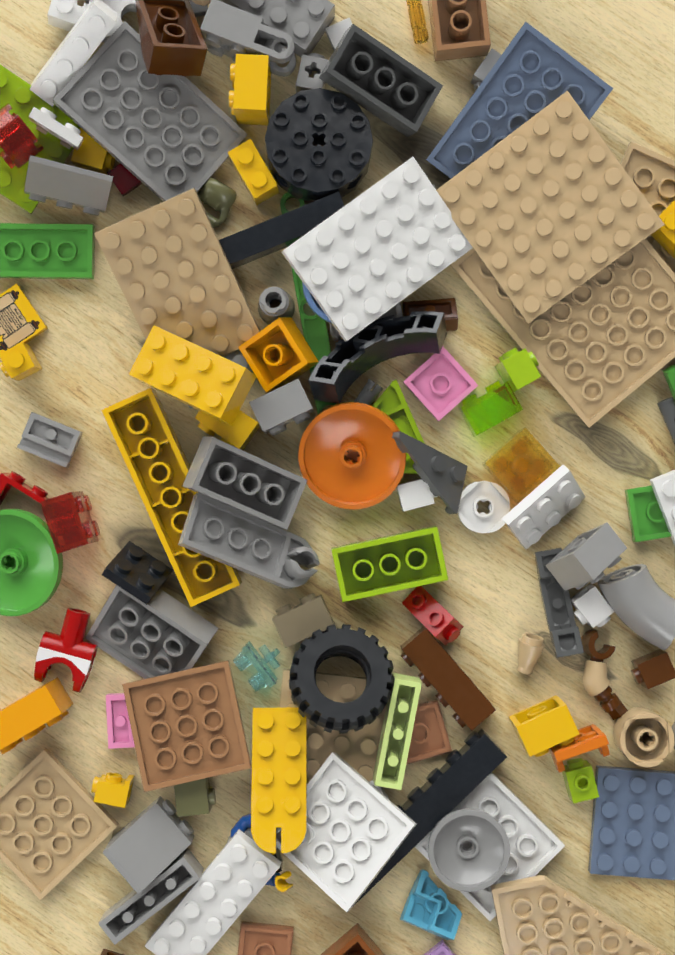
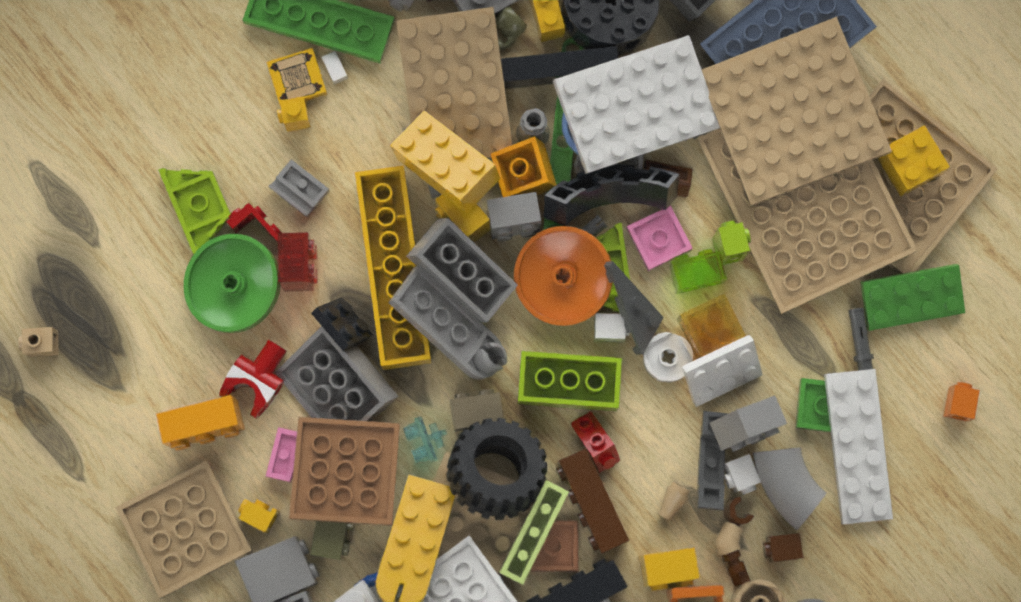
camera: 15 degrees right, 10 degrees down
none -> white piece [322,51,348,84]

